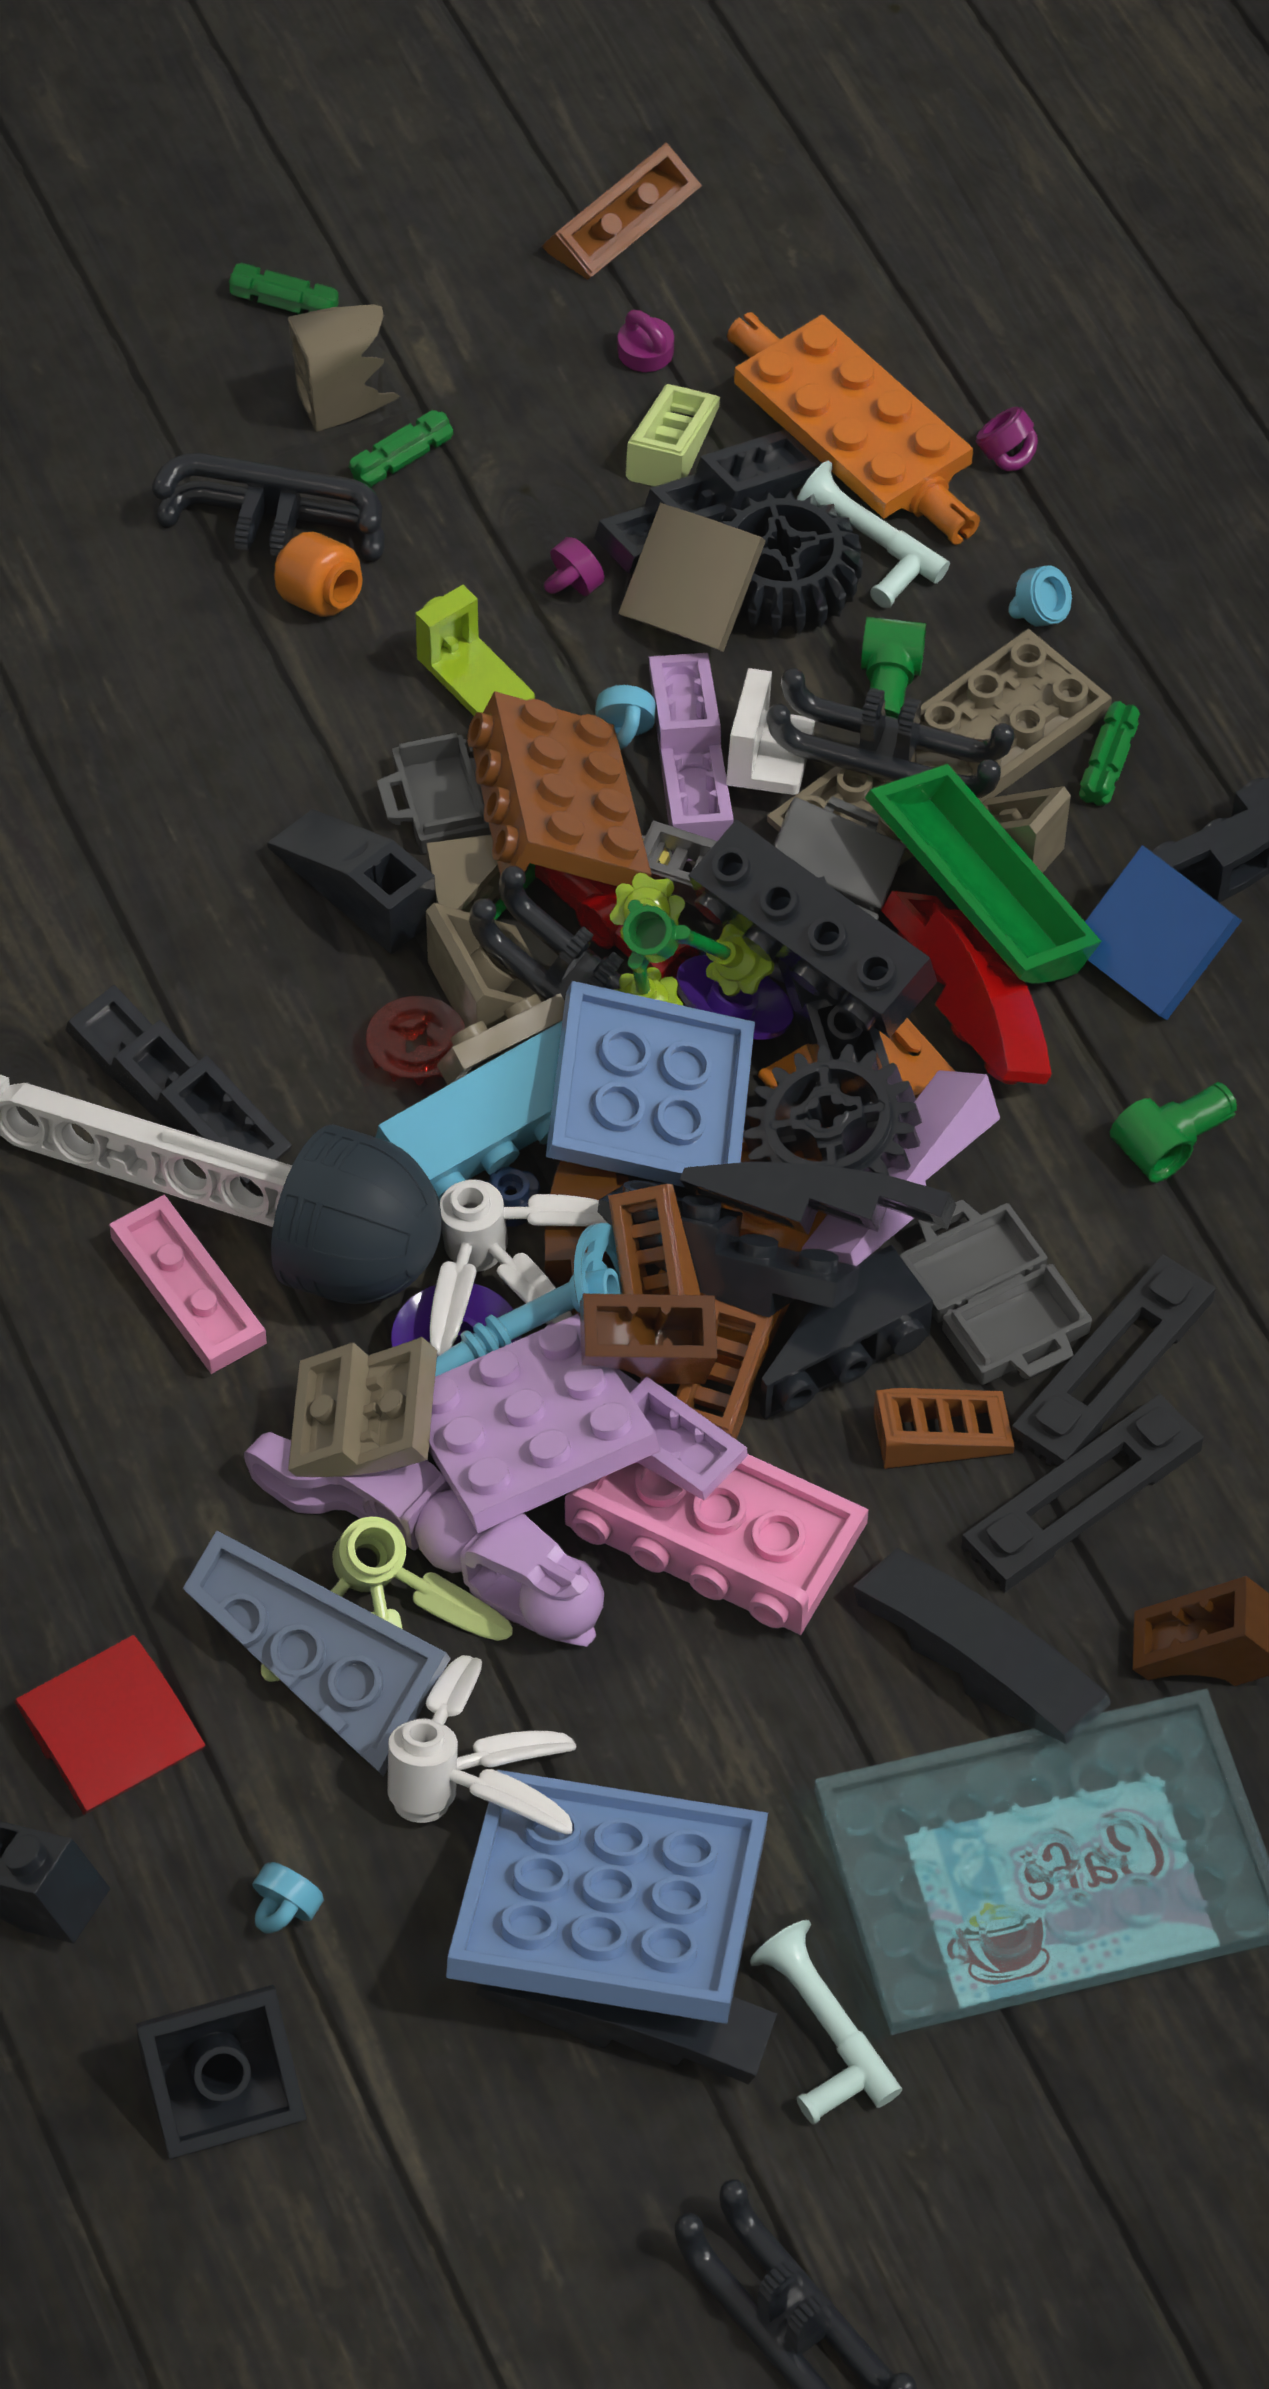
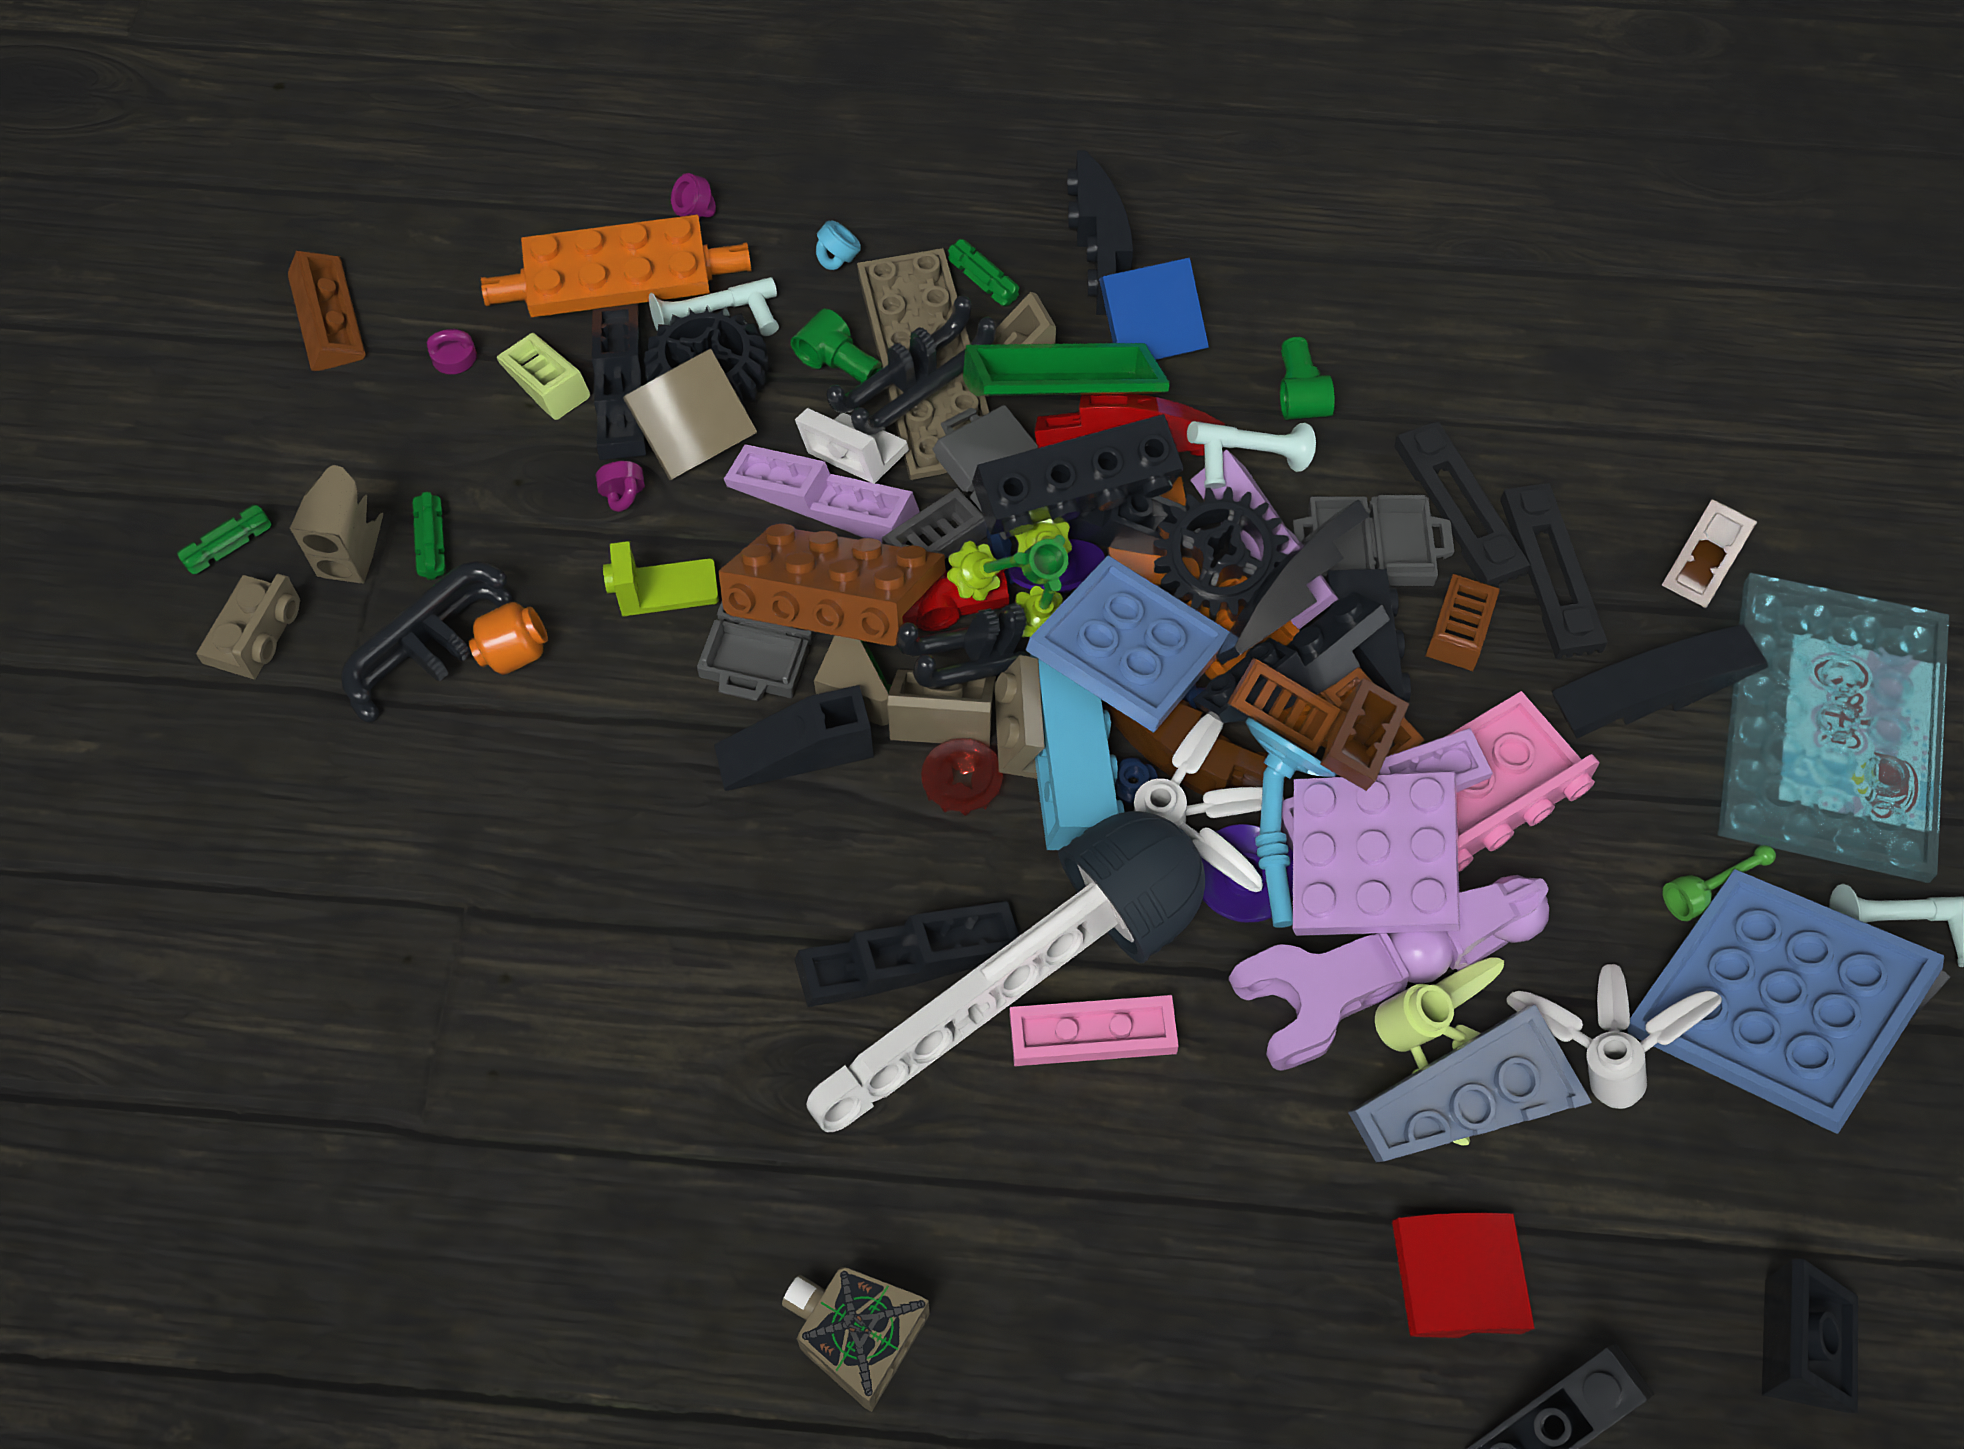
camera: 60 degrees left, 5 degrees up
medium azure tile [252,1862,324,1933] -> none
dark tan slope [288,1337,437,1477] -> none
medium azure tile [595,685,656,750] -> none
none -> dark tan bracket [196,574,301,680]
none -> light aqua piece [1187,421,1316,489]
none -> bright green hinge [1663,845,1776,921]

